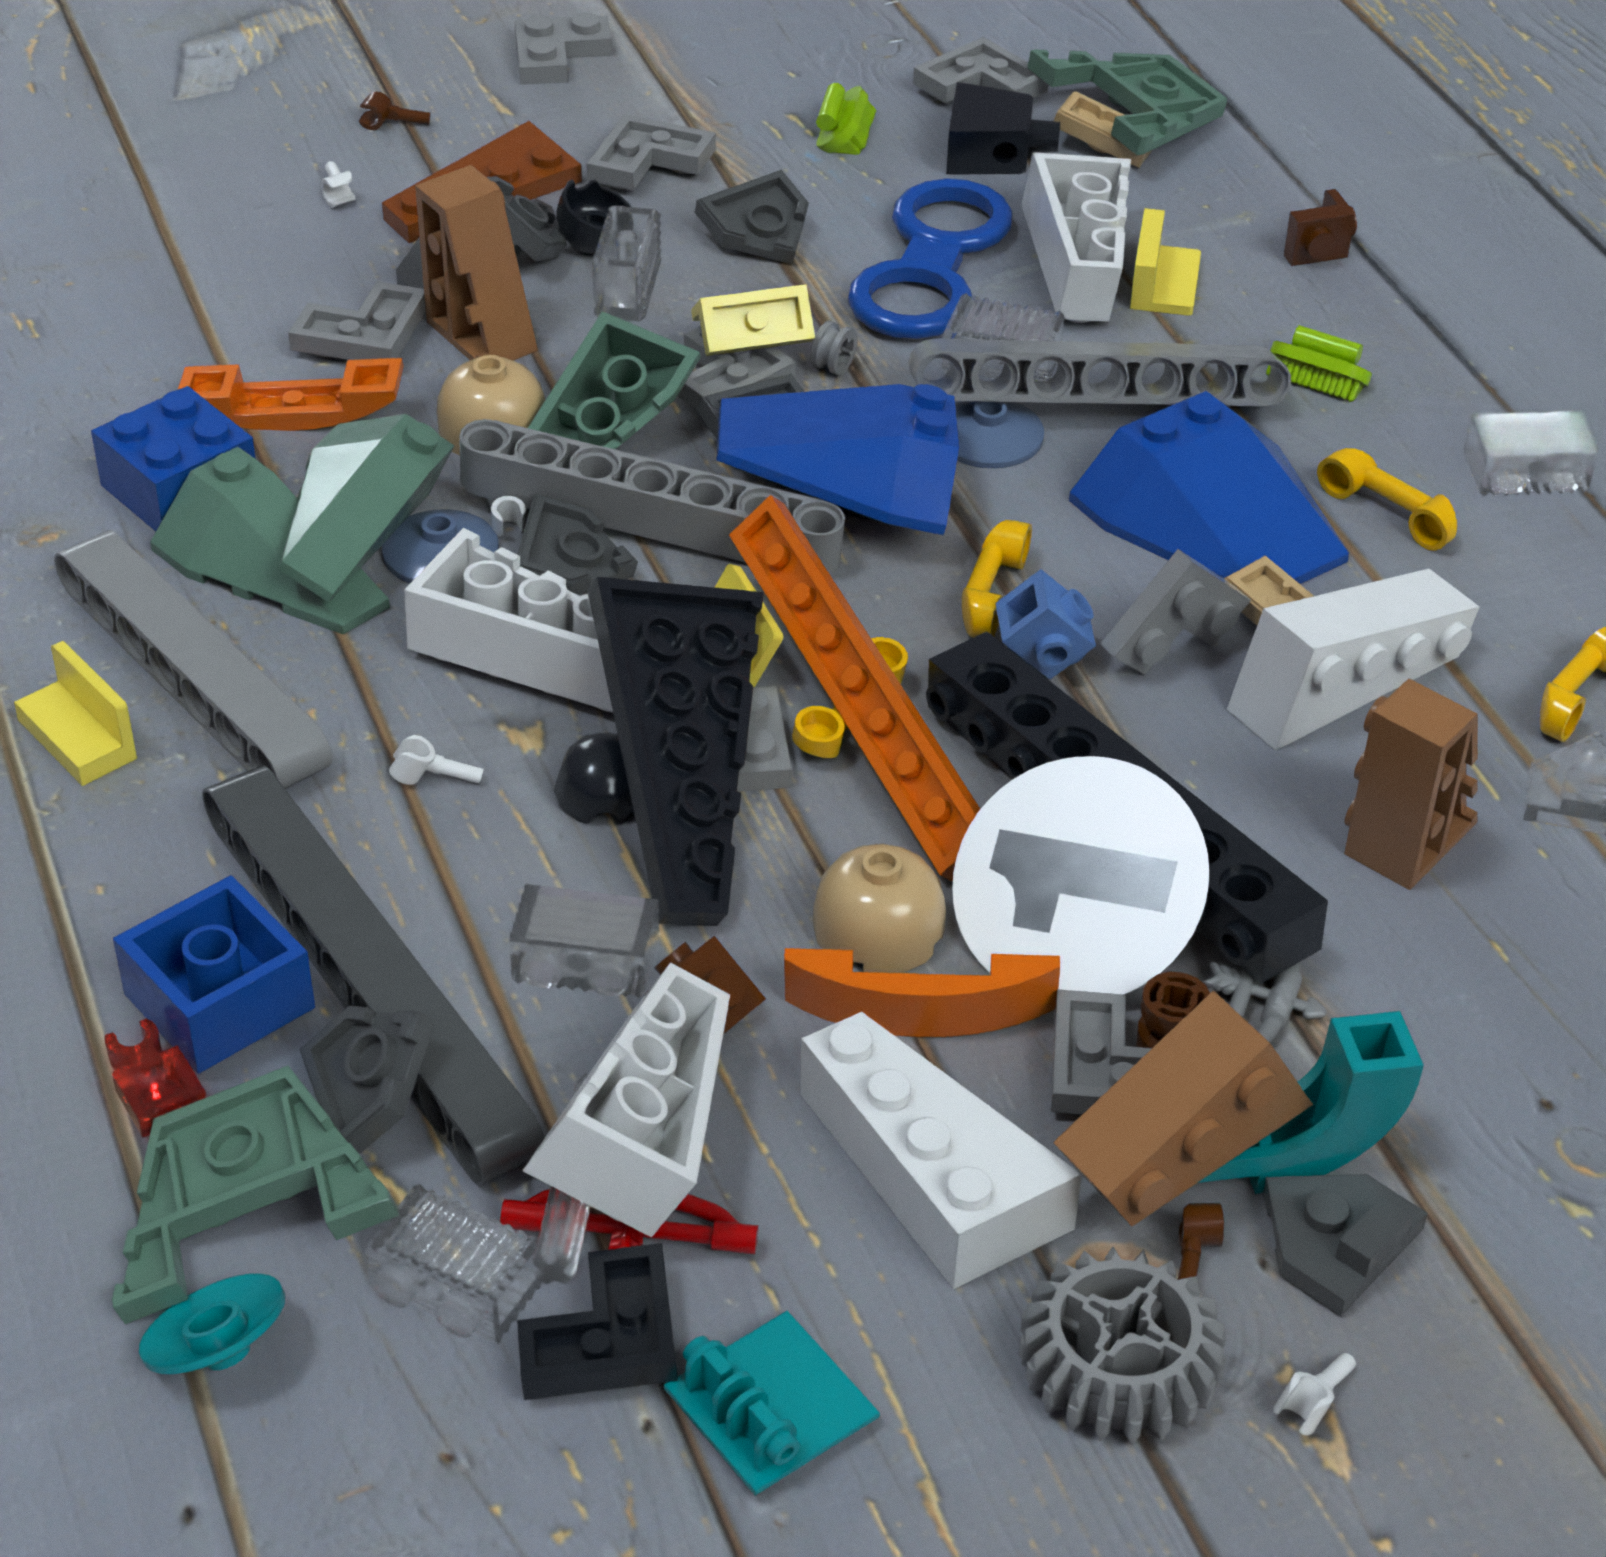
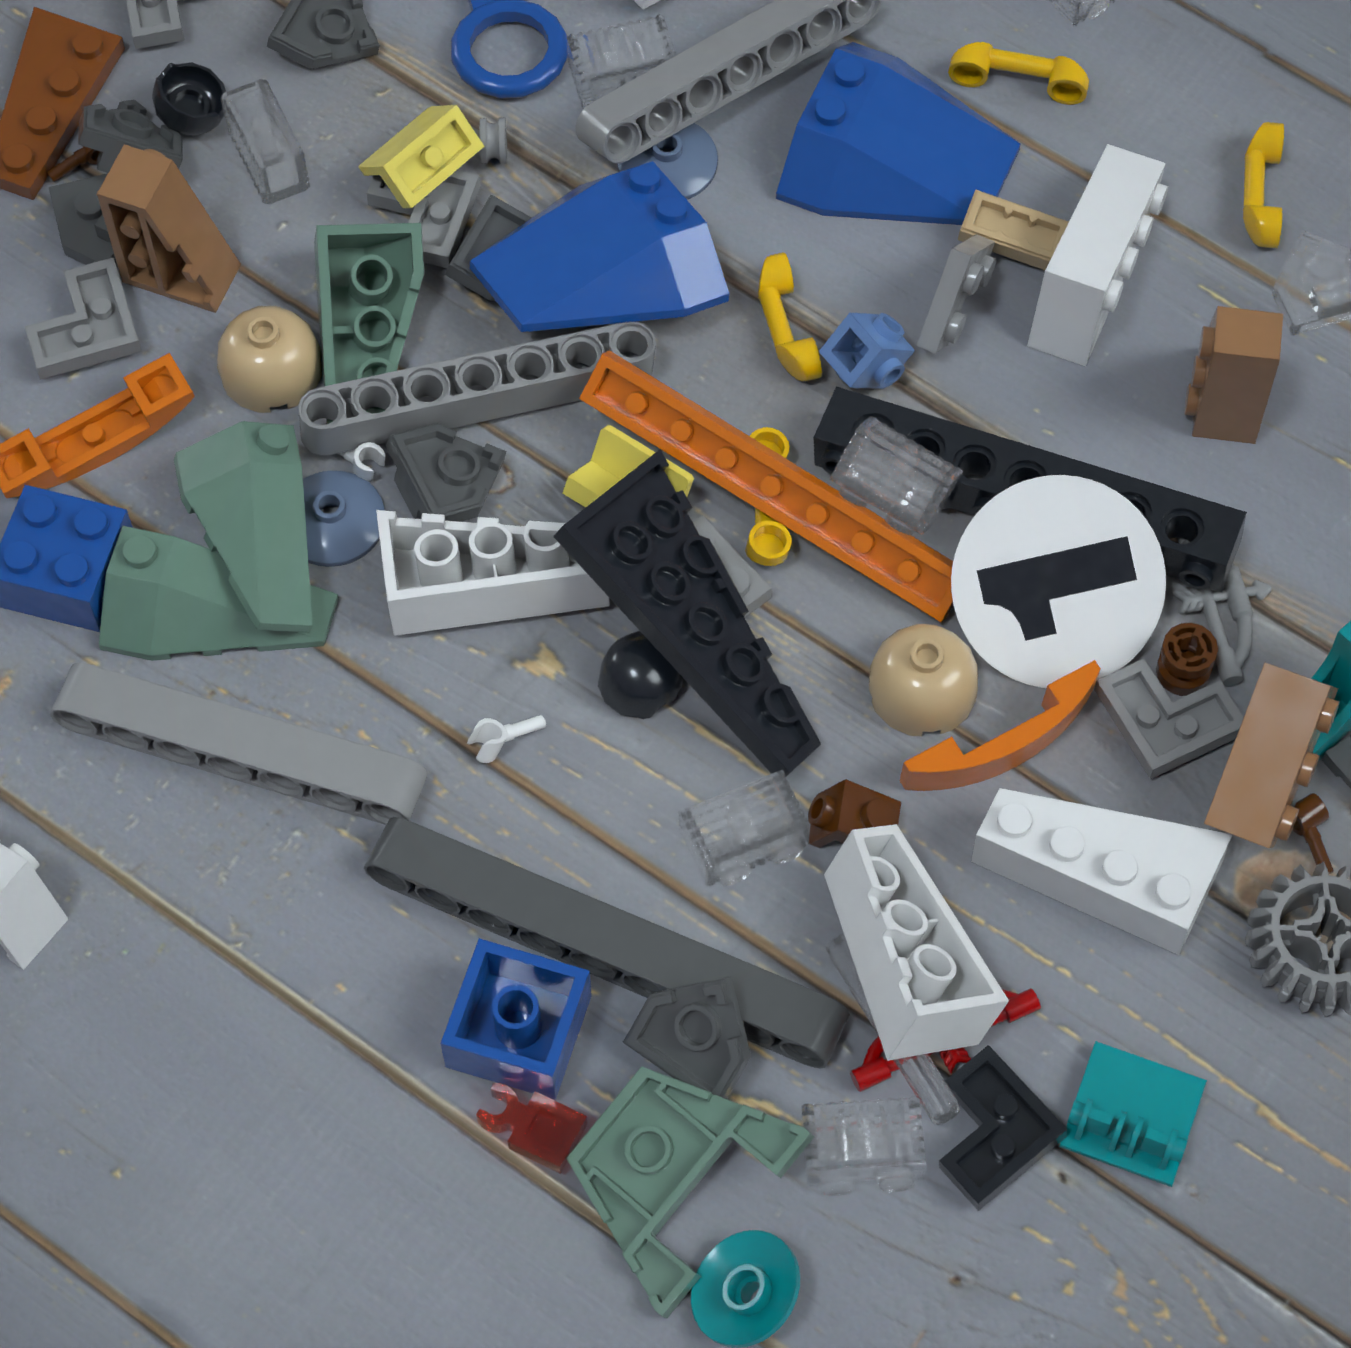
camera: 30 degrees left, 20 degrees up
light yellow panel [14,641,137,786] -> none
none -> clear brick [830,416,963,535]

